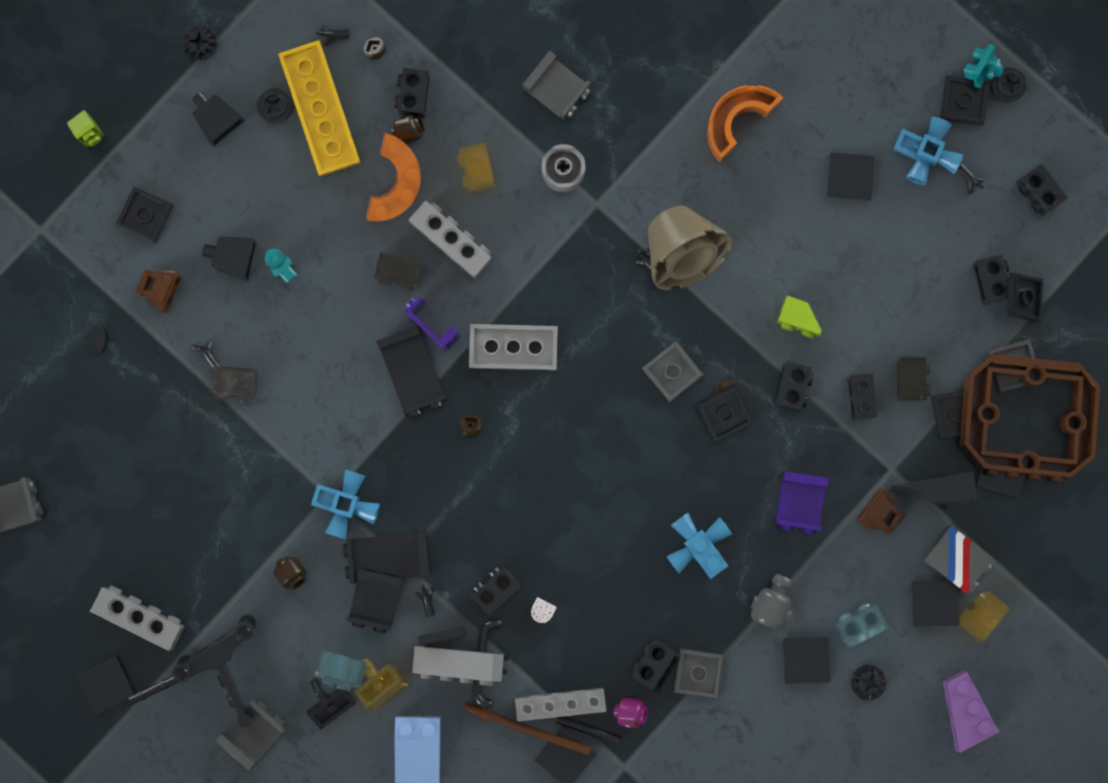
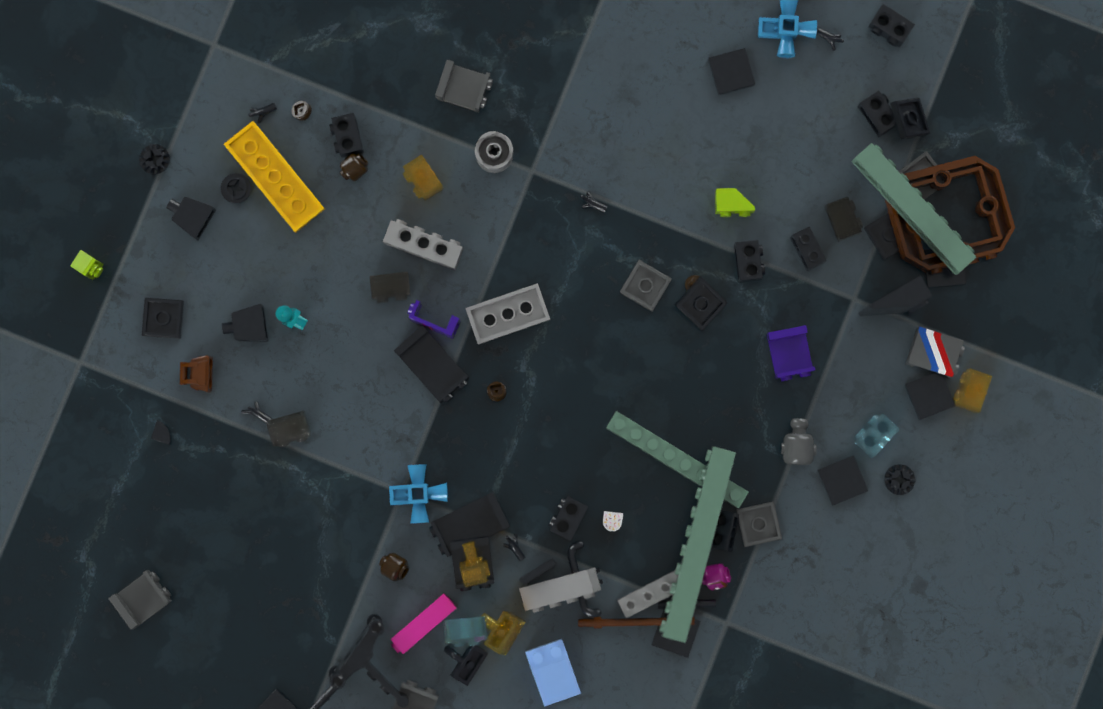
camera: 20 degrees left, 0 degrees up
light grey brick [90,585,185,651] -> none
orange brick [366,132,421,221] -> none
dark tan cone [648,206,733,290] -> none
dark azure brick [666,513,732,579] -> none
orange brick [707,85,784,163] -> none
reddish brown piece [856,488,905,535] -> none
medium lavender wedge [943,671,999,753] -> none
none -> dark pink brick [391,593,457,654]
none -> clear yellow brick [459,542,490,587]
none -> sand green brick [606,411,749,509]
none -> sand green brick [659,446,736,643]
none -> sand green brick [851,143,976,275]

